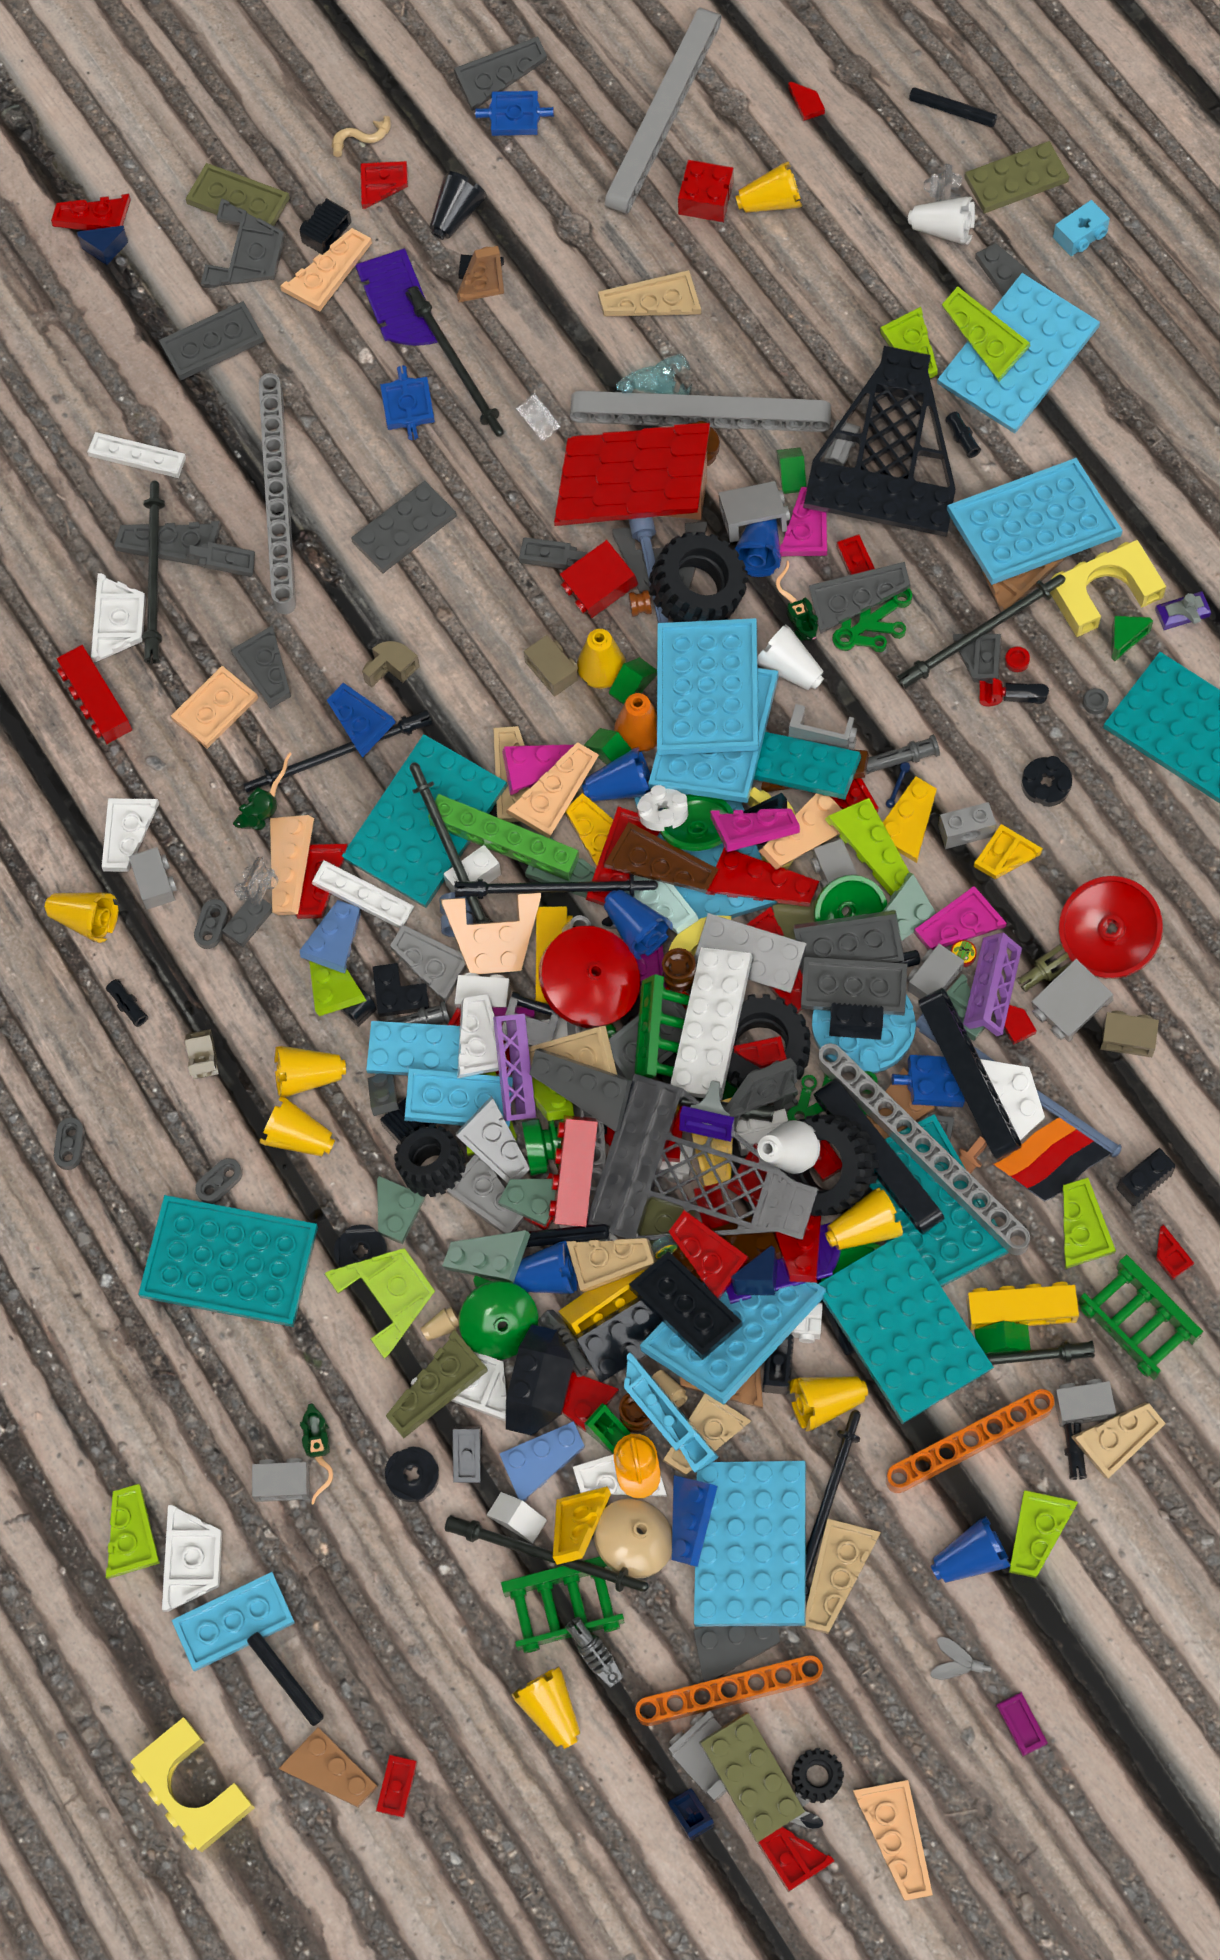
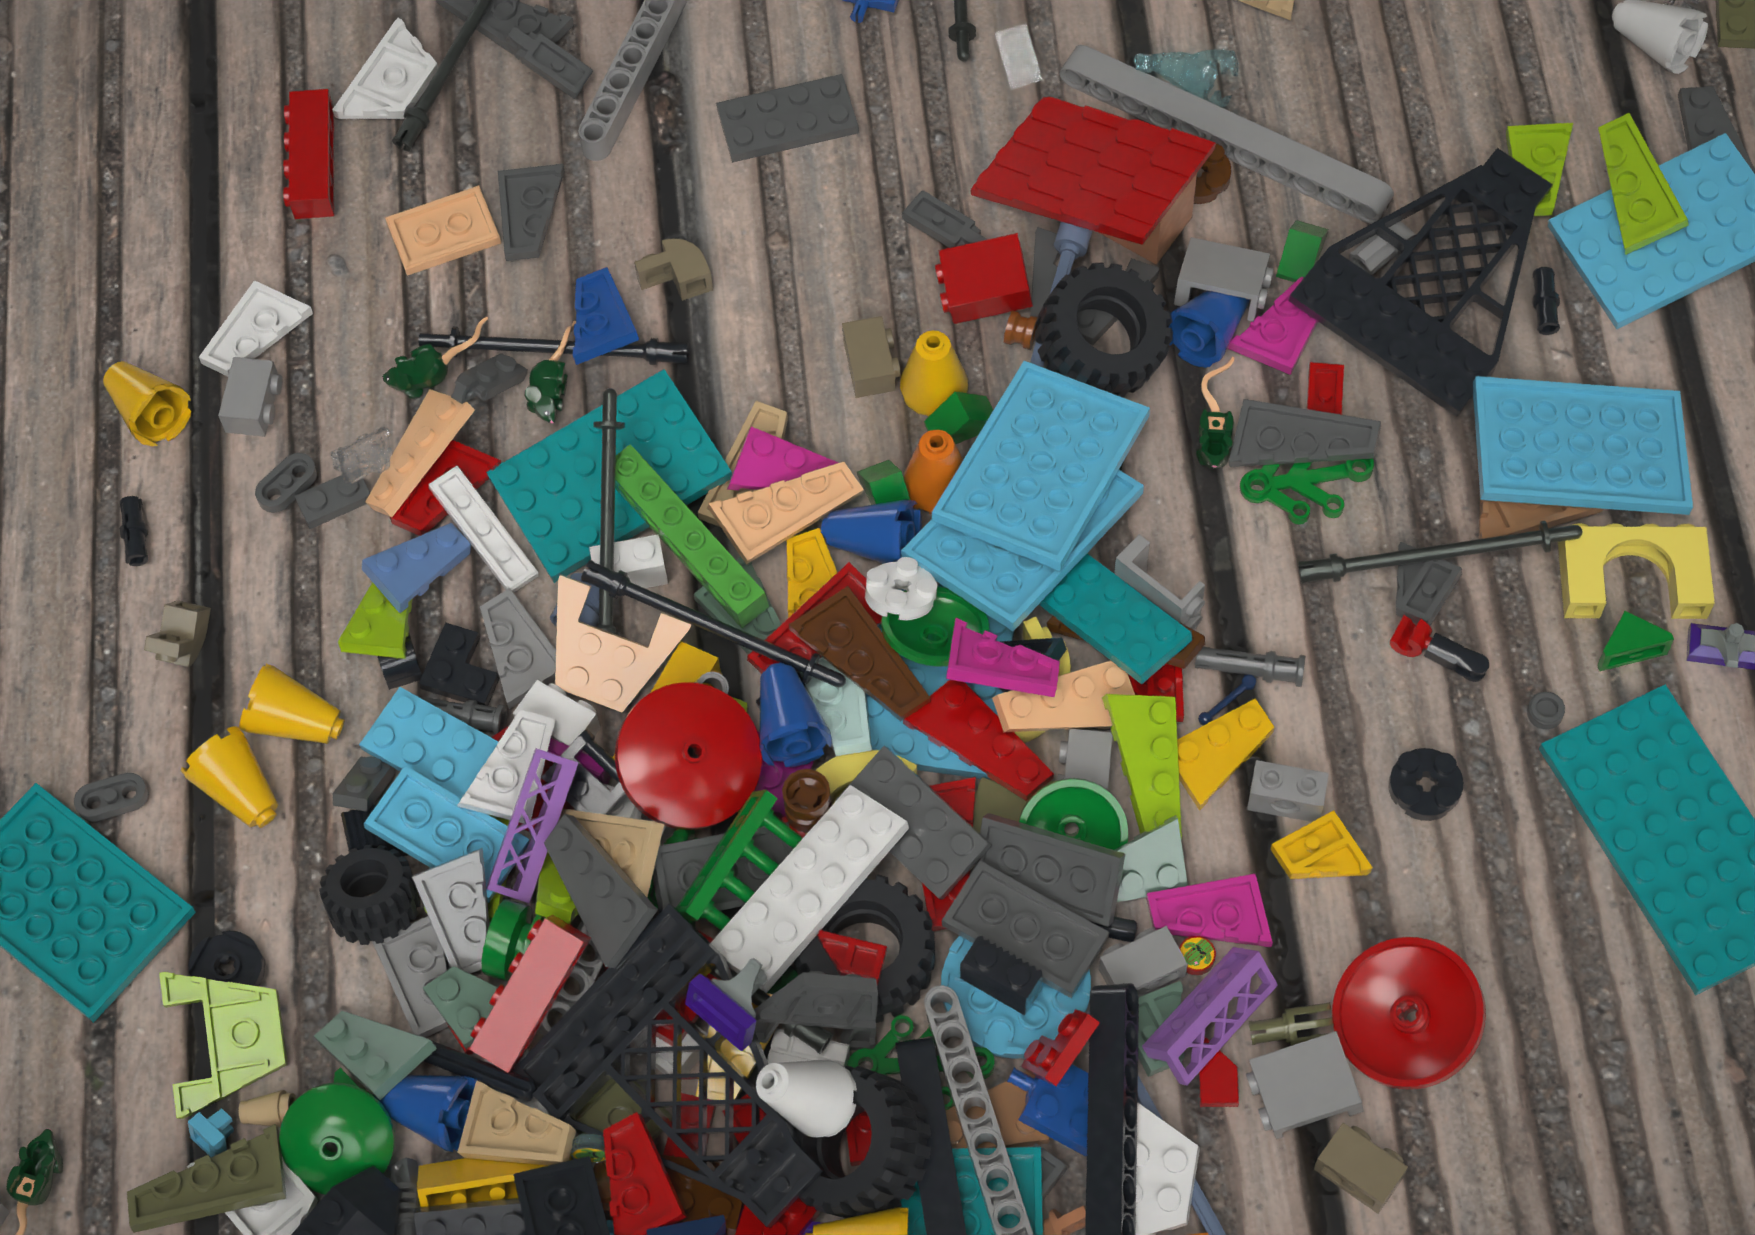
camera: 25 degrees right, 5 degrees down
sand green wing [377,1176,425,1245] -> none
white cone [757,624,824,690] -> none
red tile [1005,646,1030,673] -> none
none -> medium azure tile [188,1108,234,1157]
none -> dark grey hinge [451,353,528,404]
none -> dark green animal [524,321,576,424]
none -> red plate [1020,1009,1100,1086]

